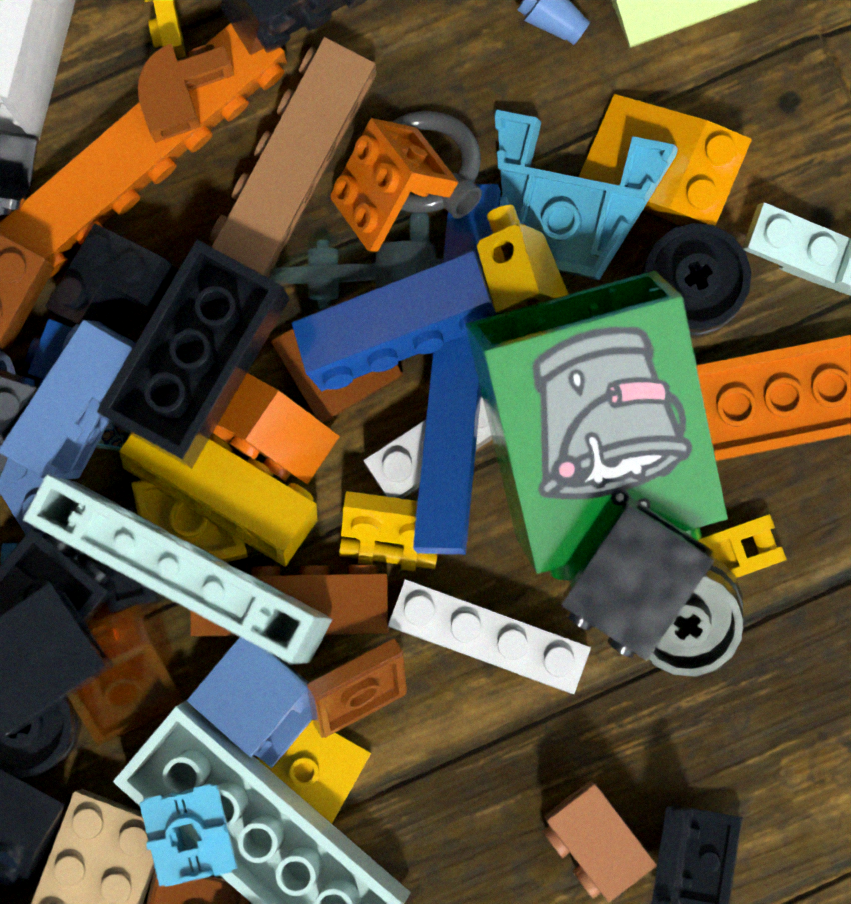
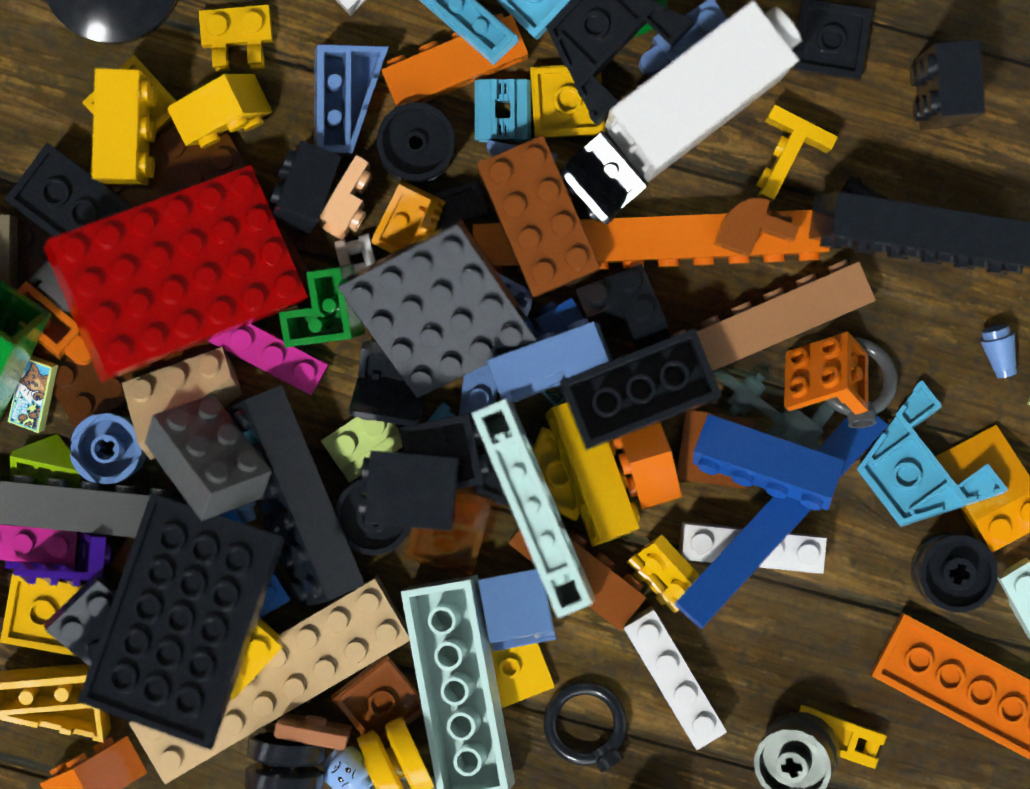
camera: 40 degrees right, 5 degrees up
medium azure piece [139,784,237,887] -> none
dark orange plate [306,638,407,738] -> none
brick [465,271,728,581] -> none
yellow torso [477,205,569,314] -> none
black brick [561,496,715,661] -> none
none -> black piece [543,681,627,773]

